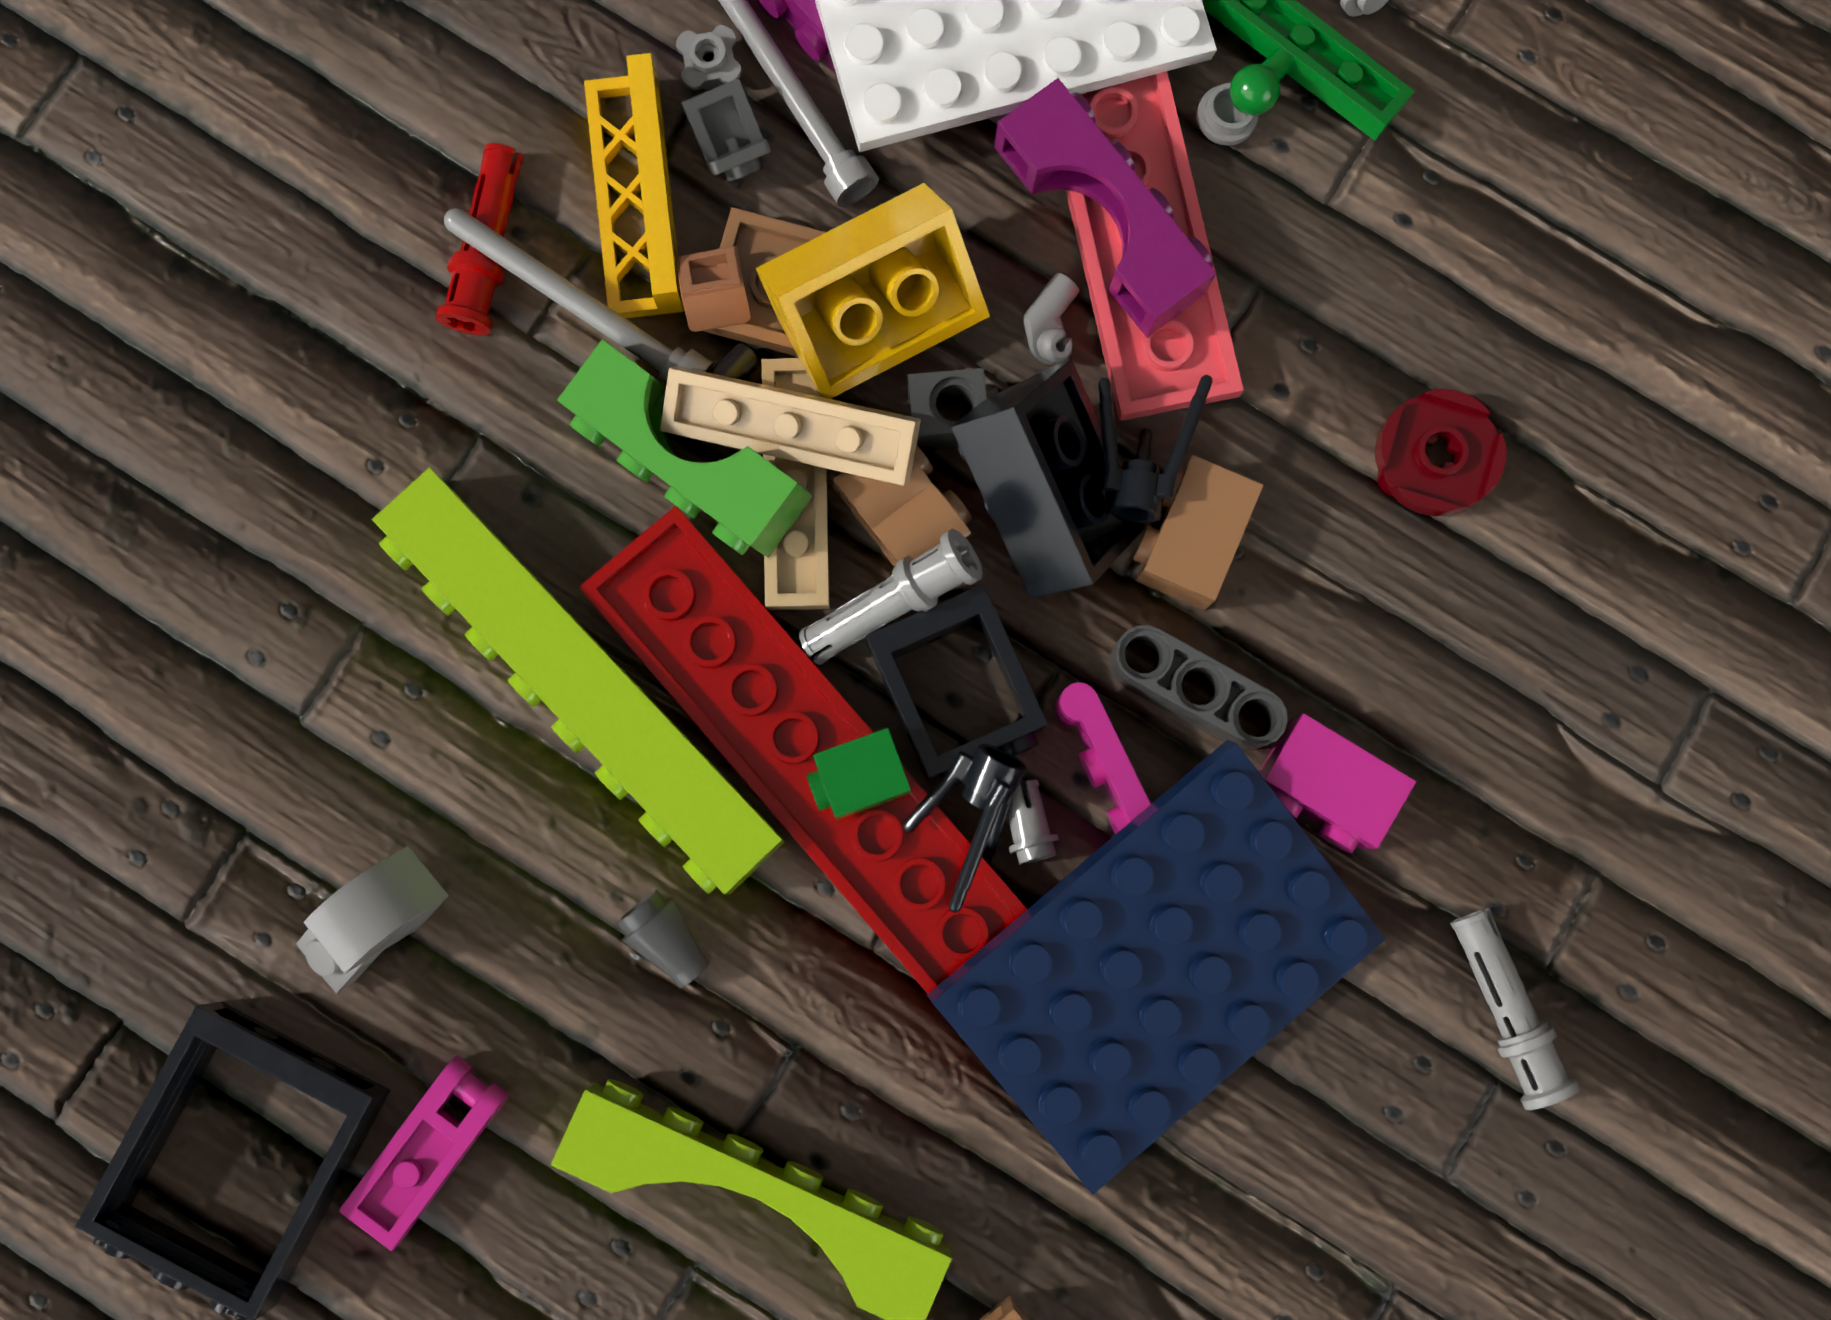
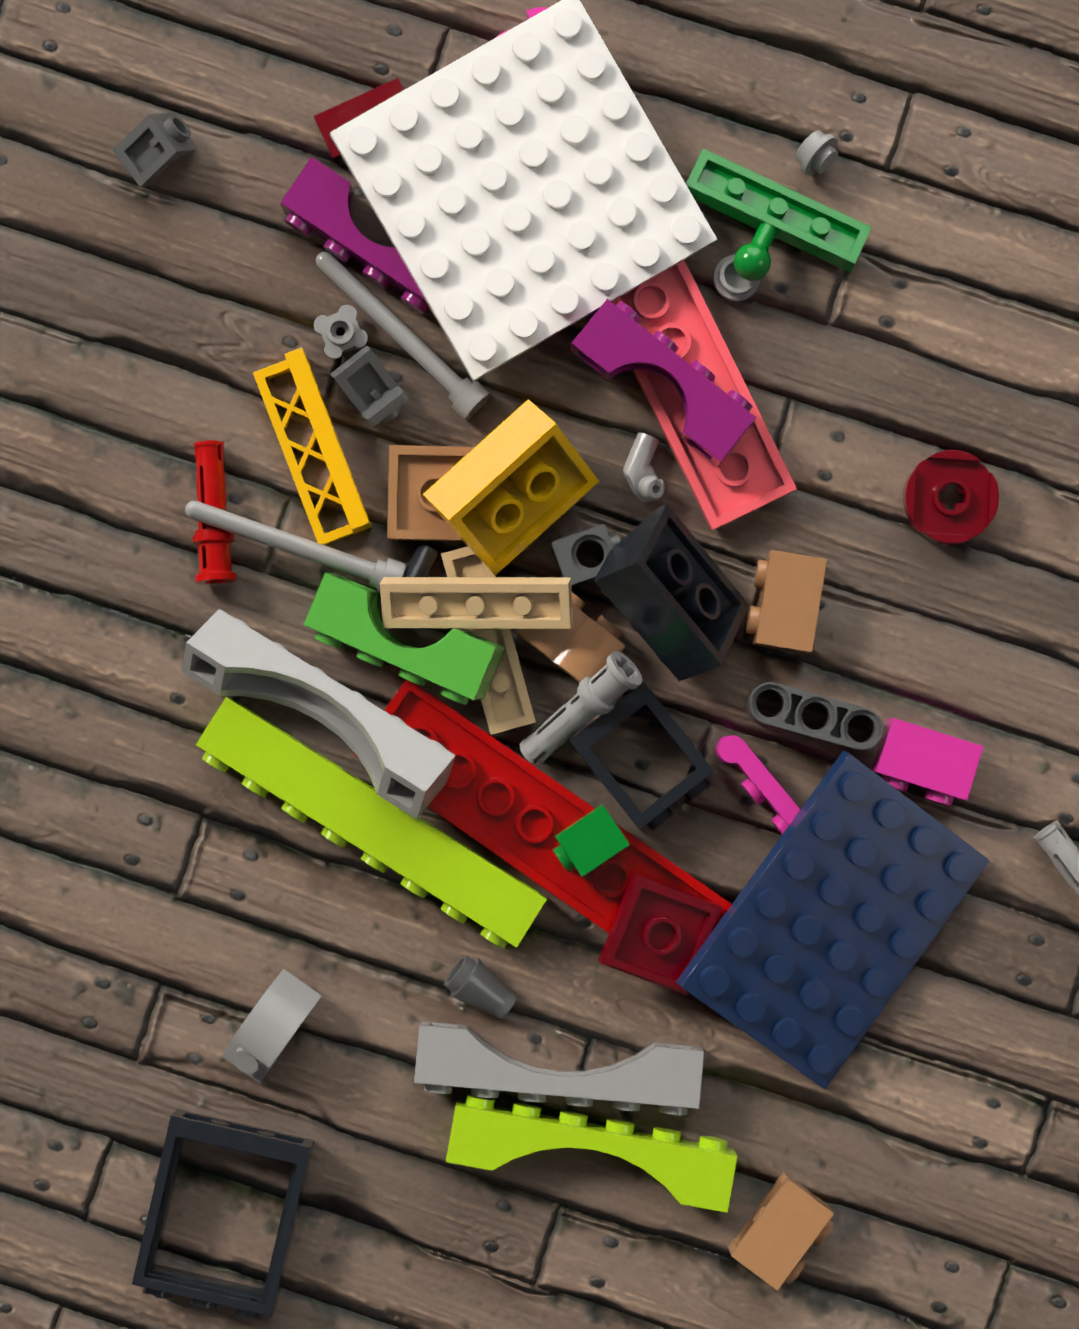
camera: 10 degrees left, 5 degrees up
dark pink plate [339,1055,510,1251] -> none
nougat slope [676,246,751,332] -> none
black plant [903,744,1026,913] -> none
light grey pin [1007,780,1059,865] -> none
black plant [1098,375,1213,523] -> none
none -> light grey arch [181,609,456,819]
none -> light grey arch [414,1021,704,1115]
none -> dark red plate [598,873,723,996]

